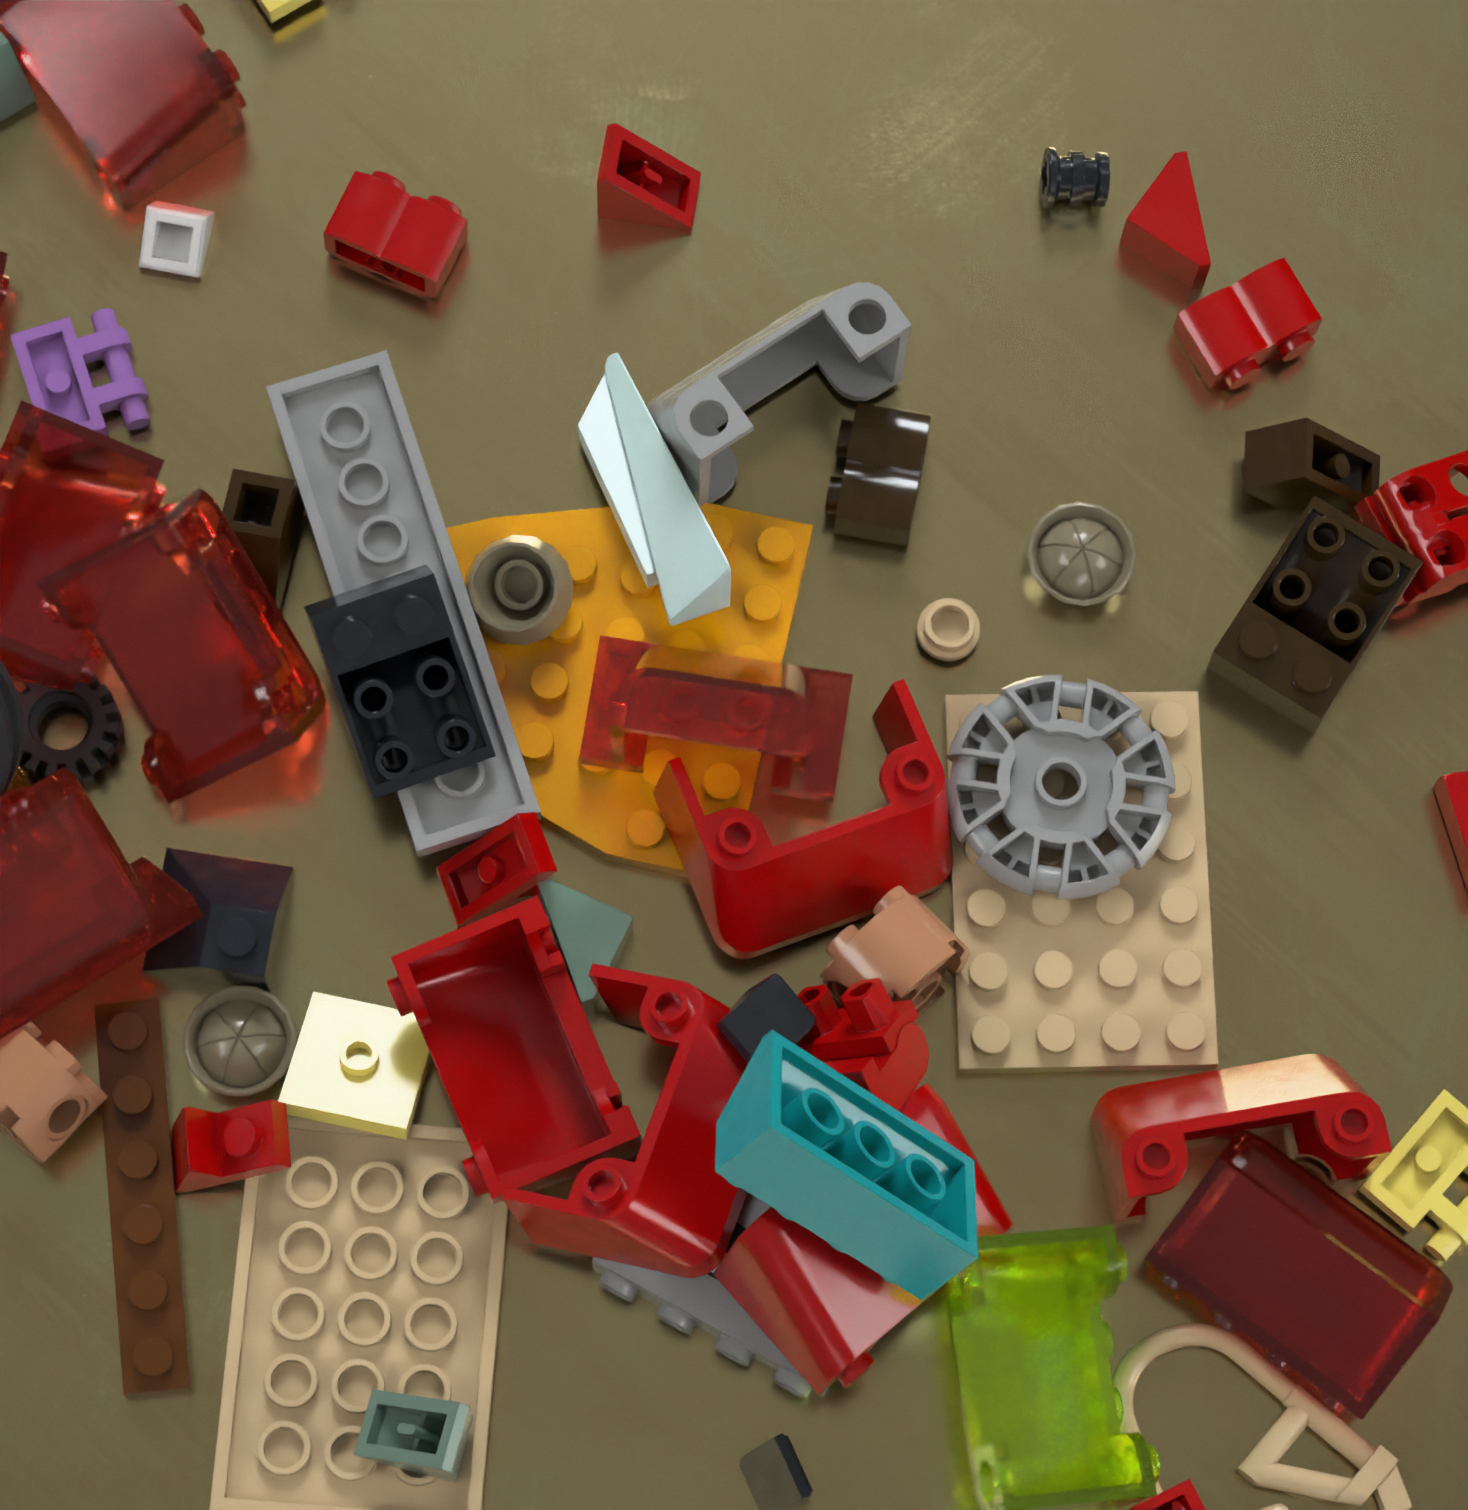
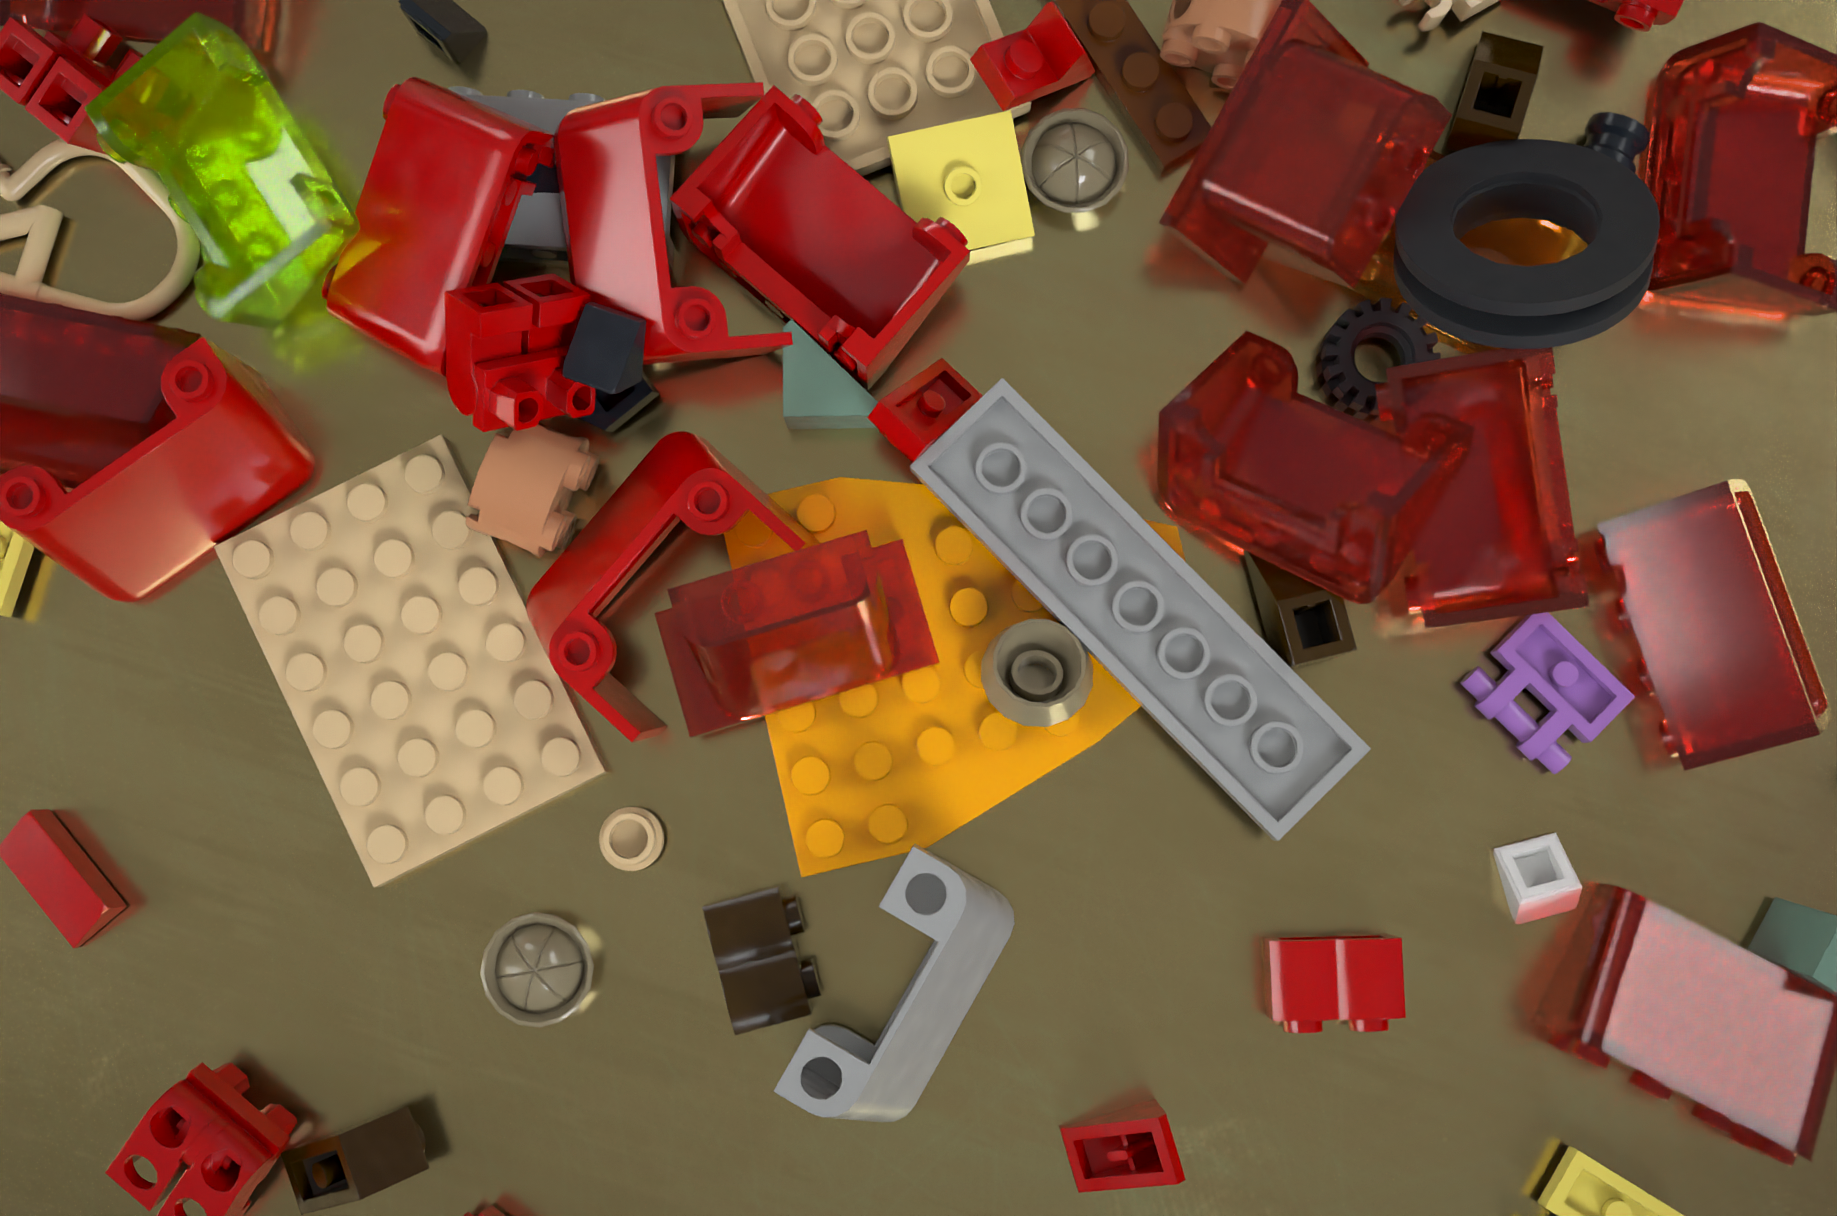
camera: 165 degrees right, 10 degrees up
black slope [142,848,294,993] -> none
black slope [304,564,496,799] -> none
light aqua wedge [578,353,731,626] -> none
teal slope [715,1030,978,1300] -> none
light grey plate [945,675,1176,900] -> none
dark brown slope [1207,495,1423,734] -> none

